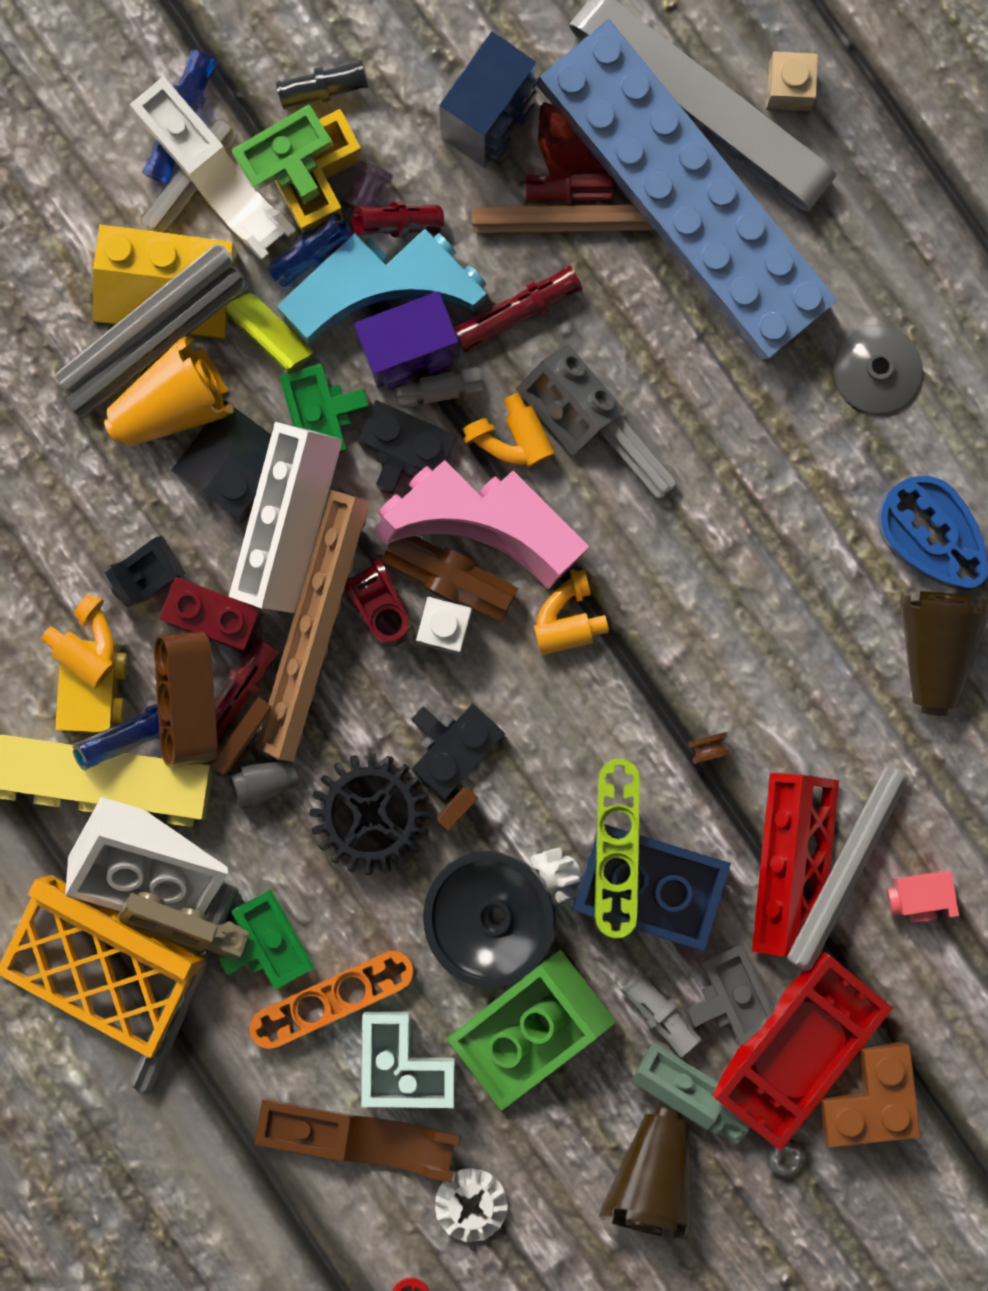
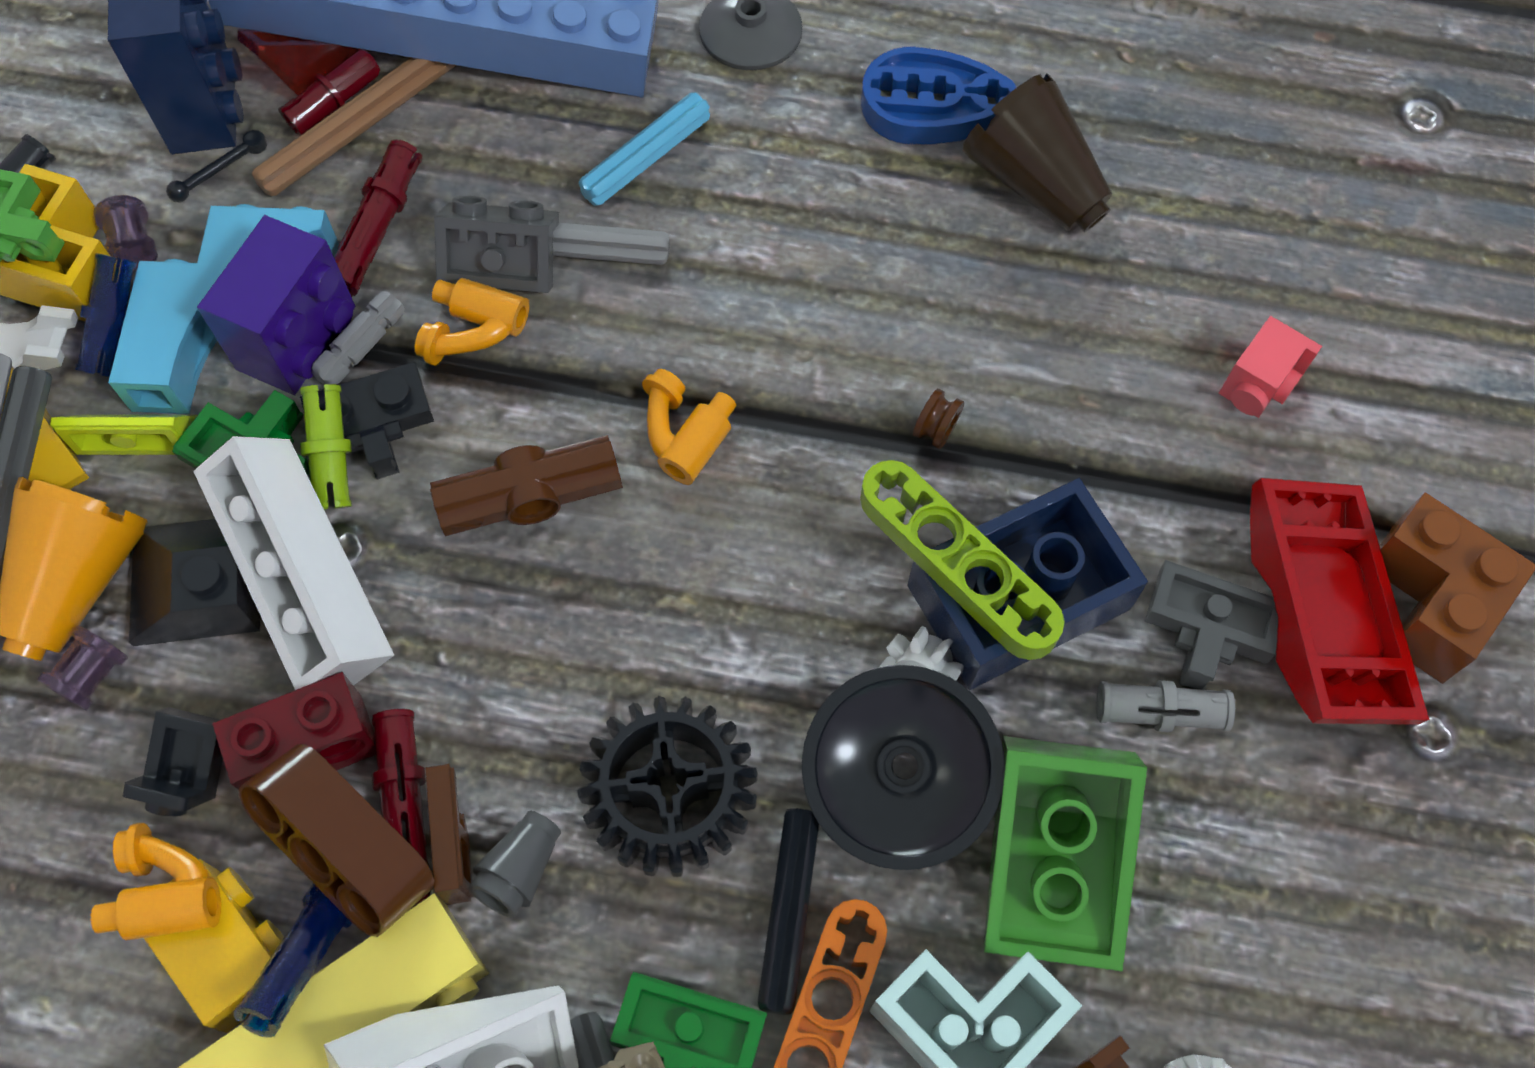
camera: 45 degrees left, 20 degrees down
medium nougat plate [256,490,370,762] -> none
dark red piece [345,557,411,647] -> none
dark red pin [352,202,444,238] -> none
bright pink arch [374,460,589,589] -> none
black hinge [411,703,506,799] -> none
white brick [416,597,472,655] -> none
reddish brown tile [436,787,479,831] -> none
dark brown cone [599,1107,690,1239] -> none
sand green hinge [631,1043,750,1144] -> none
red fence [752,773,839,959] -> none
light grey axle [788,767,908,971] -> none
none -> clear purple bush [36,626,128,711]
none -> black hinge [166,130,267,202]
none -> lime pin [300,384,352,510]
none -> medium azure axle [578,92,710,206]
none -> black axle [757,808,819,1015]

